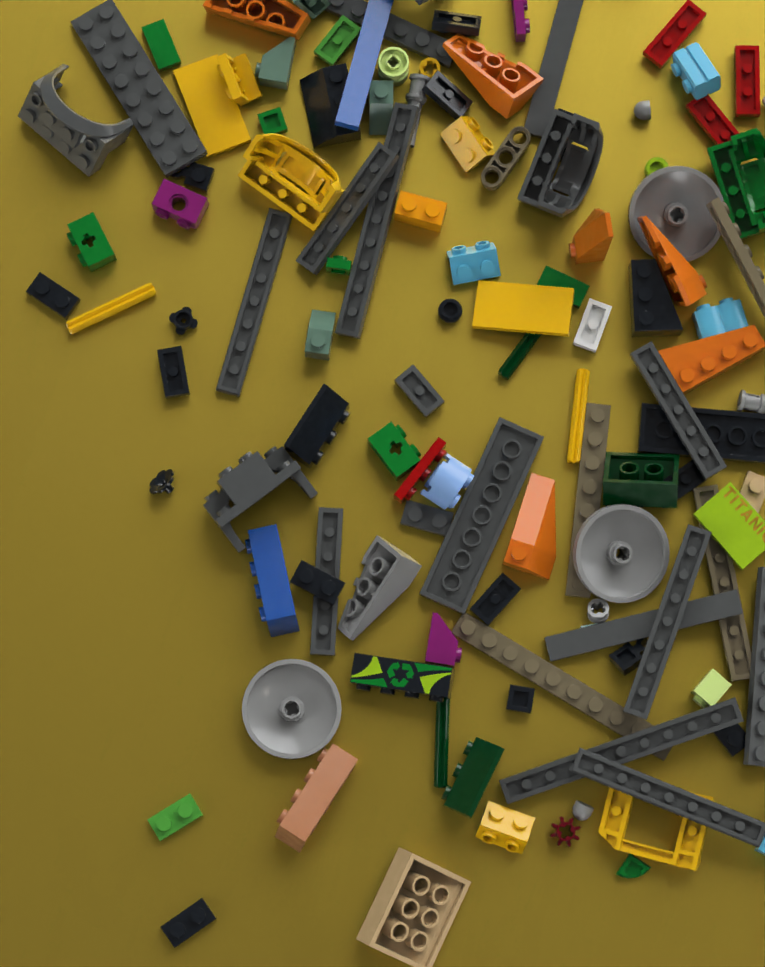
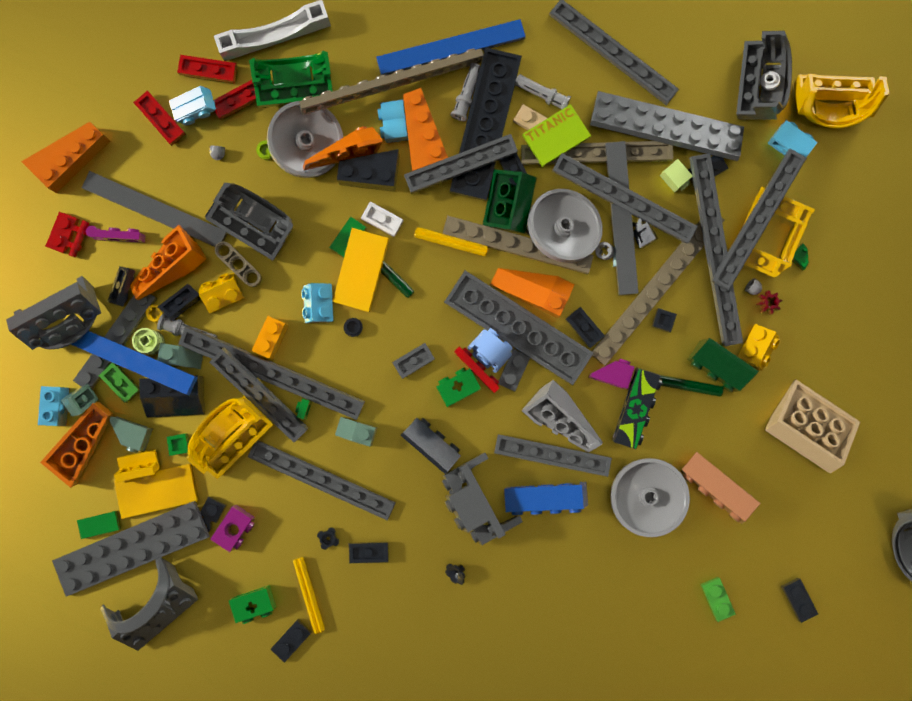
camera: 80 degrees left, 5 degrees up
black plate [290,560,345,606] -> none
orange wedge [569,208,613,265] -> none

